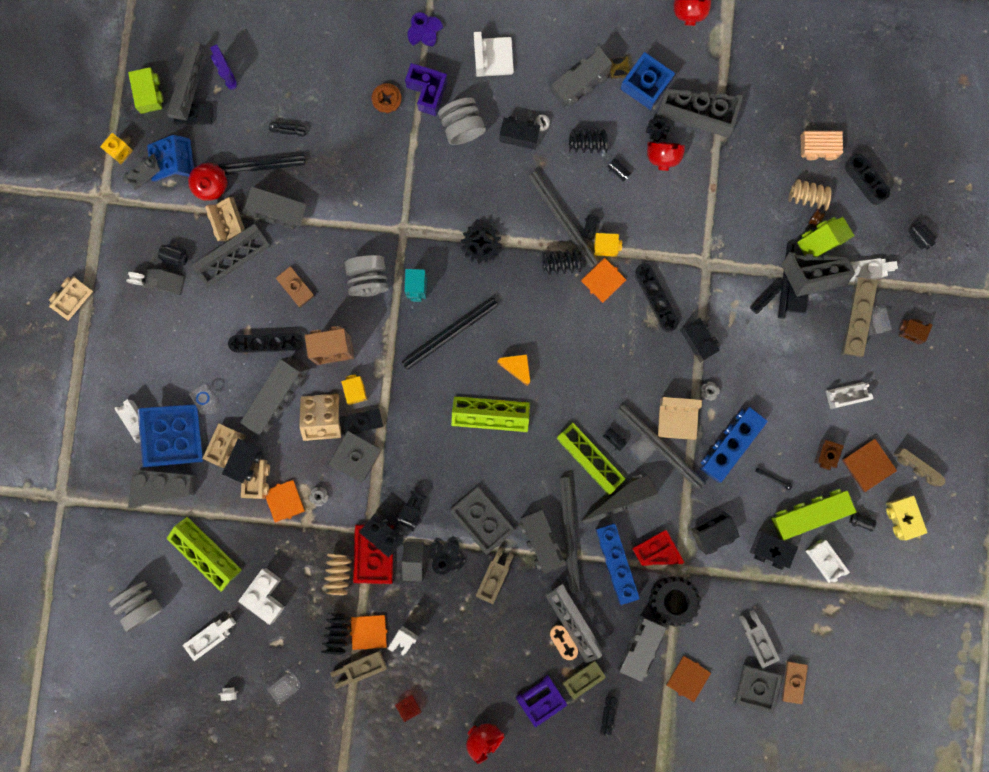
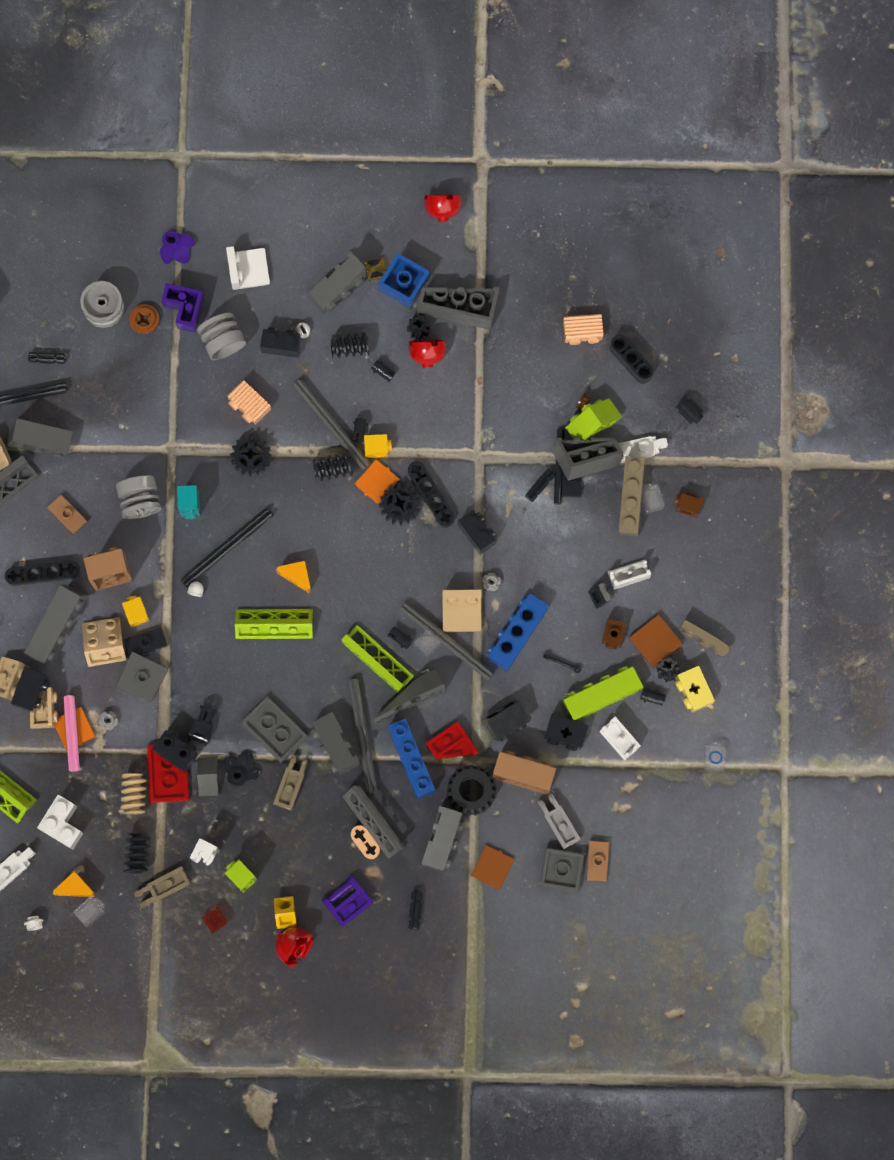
camera: 10 degrees left, 5 degrees down
orange piece [350,615,388,650] -> none
olive plate [562,660,606,700] -> none
tan piece [788,179,831,211] -> none
none -> light orange slope [53,872,95,897]
none -> bright pink axle [64,695,80,772]
none -> light grey wheel [80,281,125,328]
none -> white hinge [187,582,204,597]
none -> lime brick [225,860,257,893]
none -> light nougat brick [227,380,271,425]
none -> yellow brick [274,896,297,929]
none -> black gear [379,484,421,526]
none -> medium nougat brick [492,750,556,795]
none -> black tile [588,583,614,609]
none -> black gear [656,658,681,683]
none -> clear brick [704,742,726,772]

